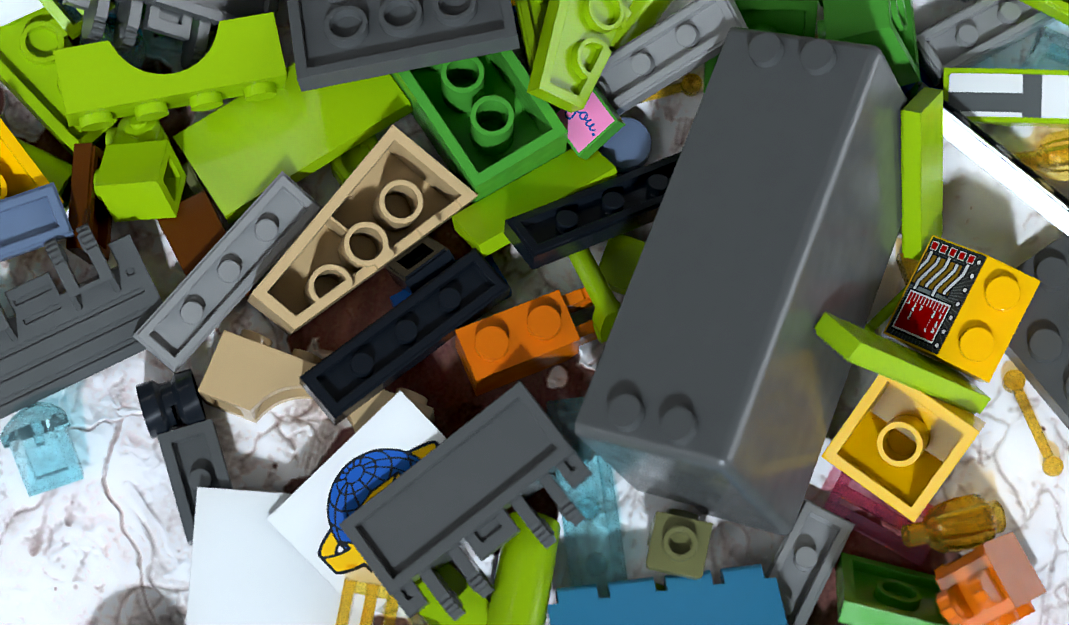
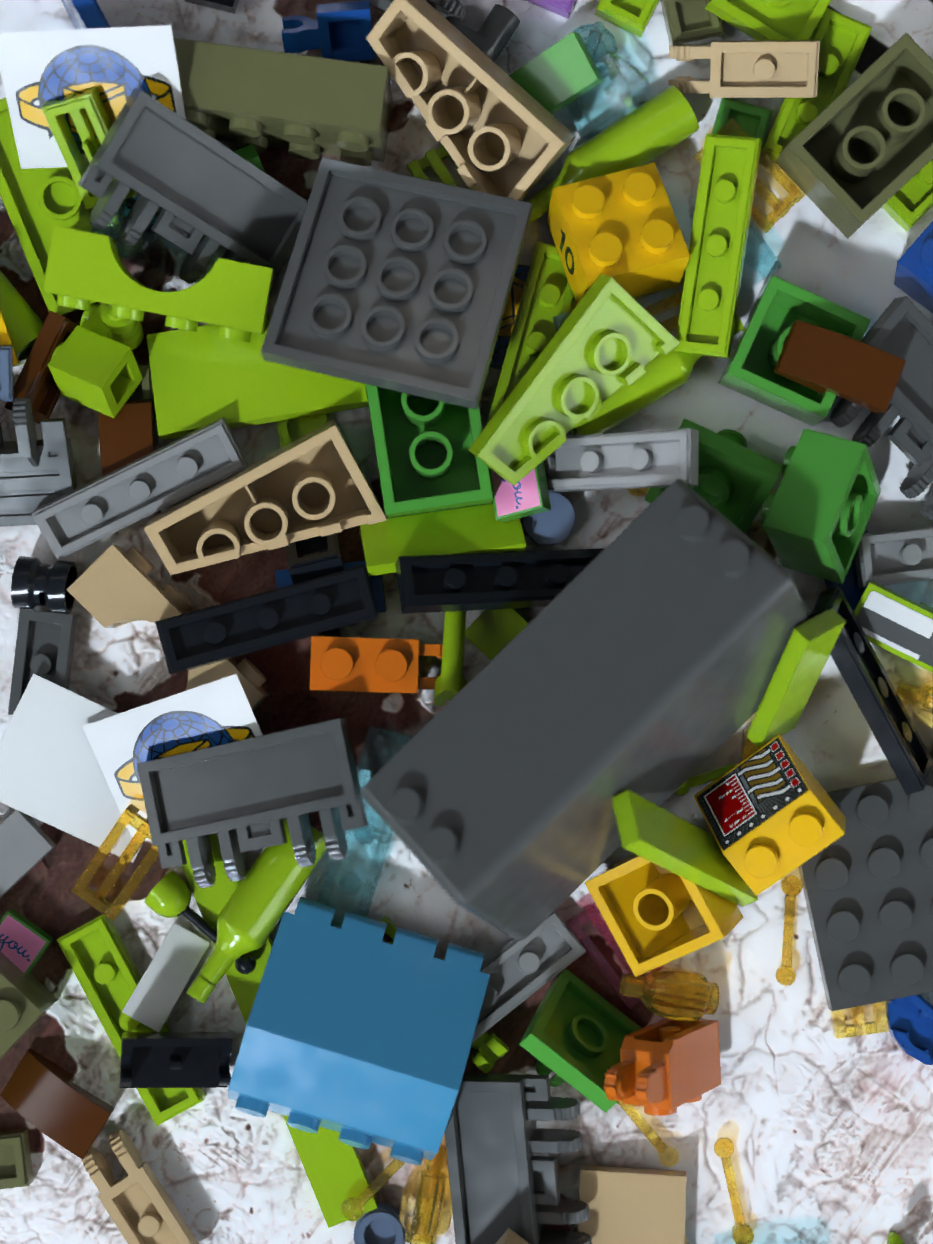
camera: 30 degrees right, 15 degrees up
olive bracket [645,509,713,580] -> none

